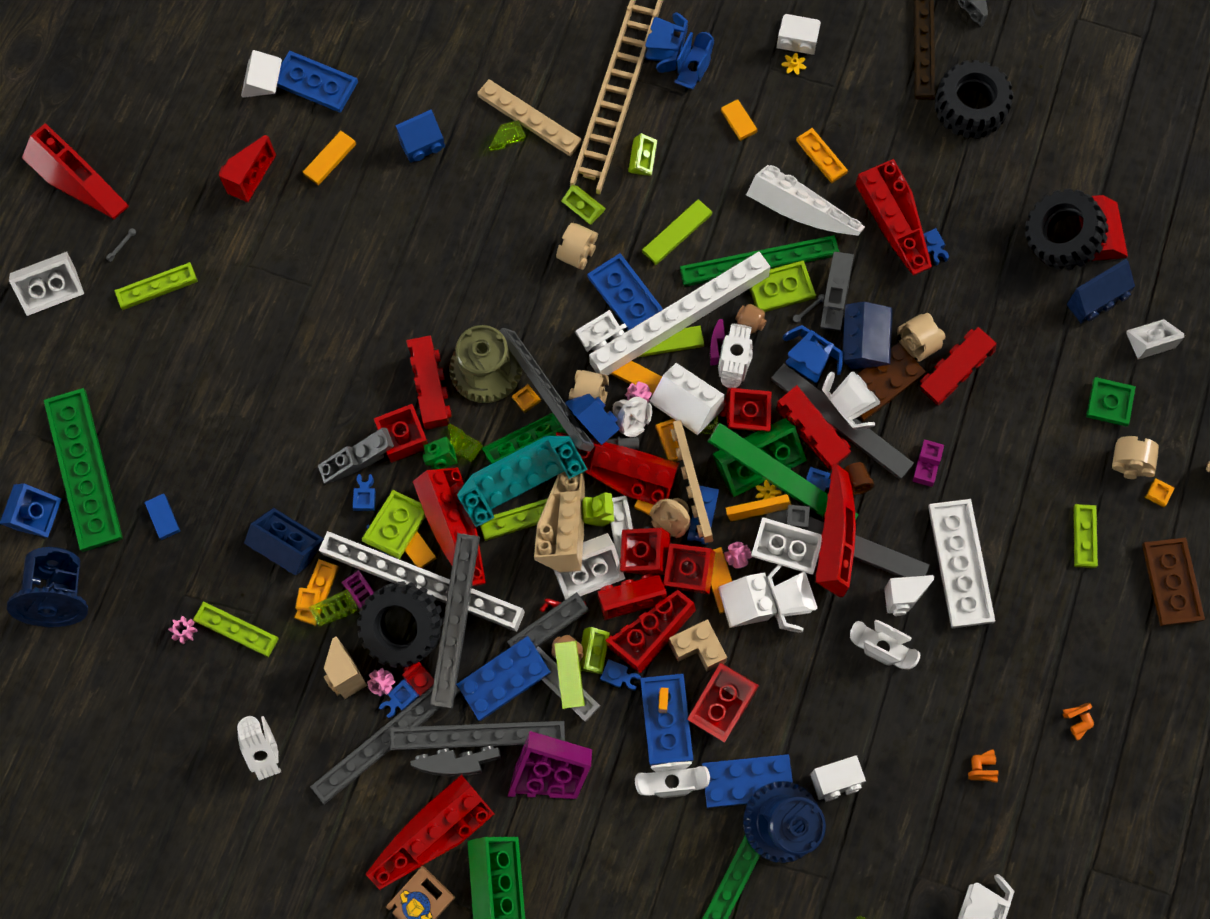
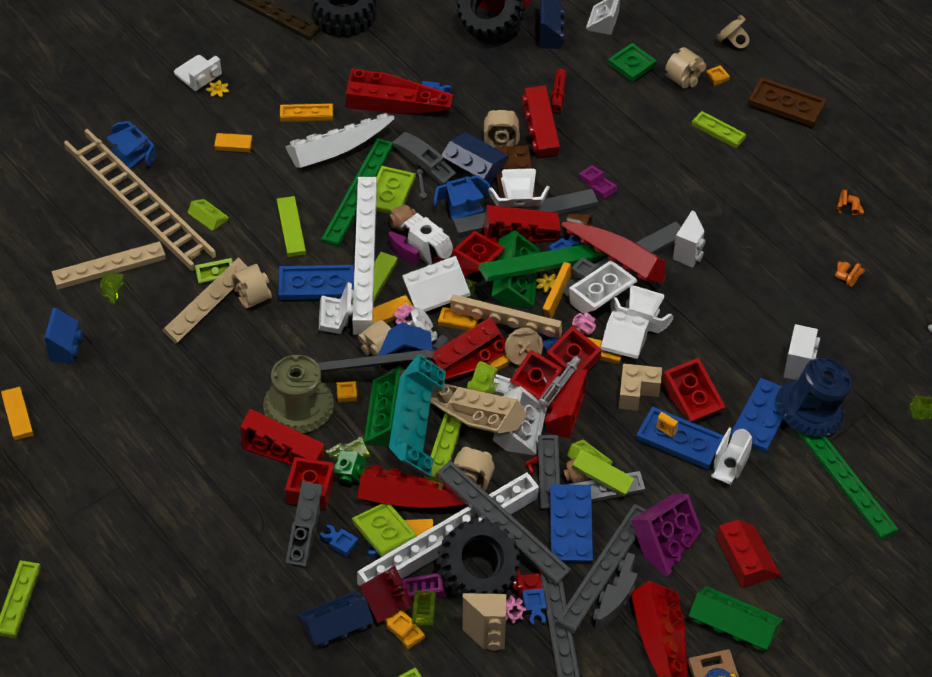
camera: 60 degrees left, 20 degrees down
blue plate [600,659,641,691] -> none
red wedge [605,590,696,673] -> none
blue piece [674,32,714,89] -> none
white piece [850,620,920,670] -> none
white plate [928,499,995,628] -> none
none -> tan plate [162,258,247,344]
none -> dark red hinge [359,566,413,623]
none -> tan brick [454,447,495,491]
none -> light grey piece [539,356,581,407]
none -> red pin [551,69,567,113]
none -> red slope [717,520,780,588]

